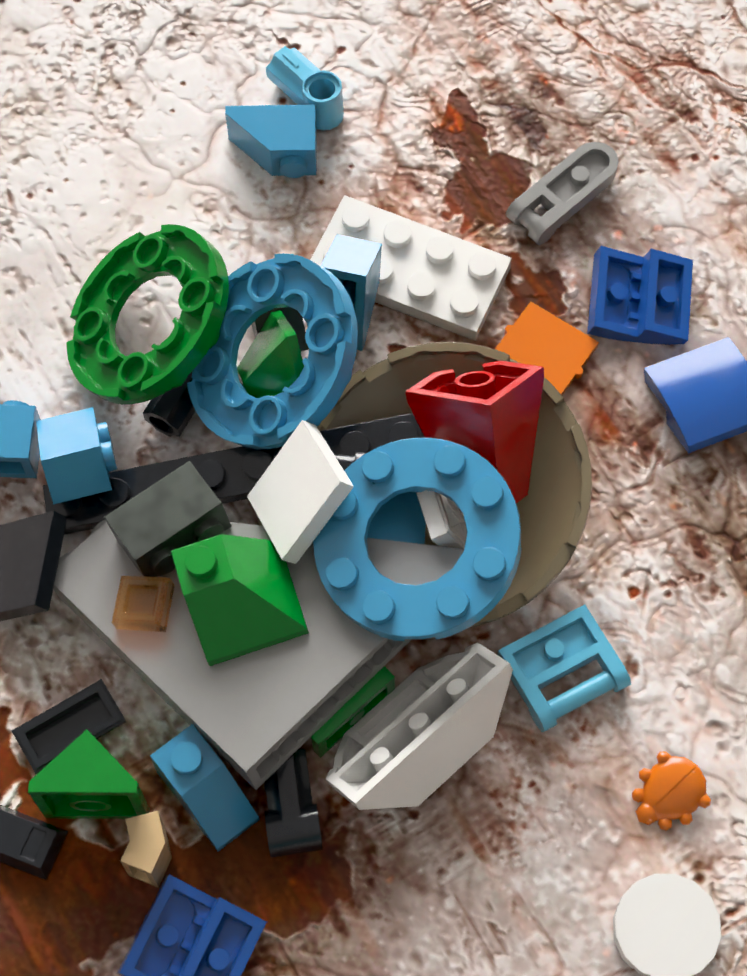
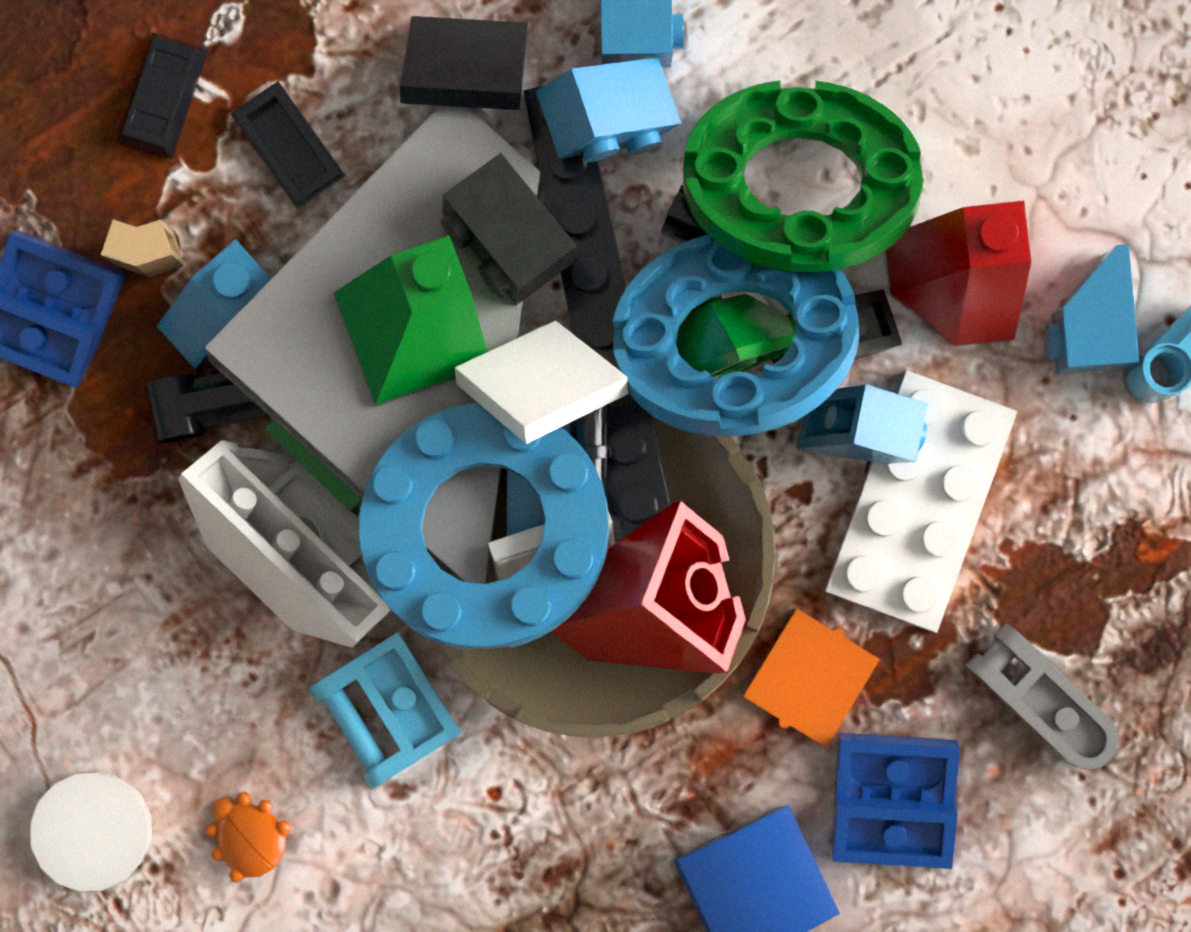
camera: 85 degrees right, 20 degrees up
green slope [28,730,150,819] -> none
clear orange tile [112,576,175,632] -> none
none -> red slope [885,200,1032,347]

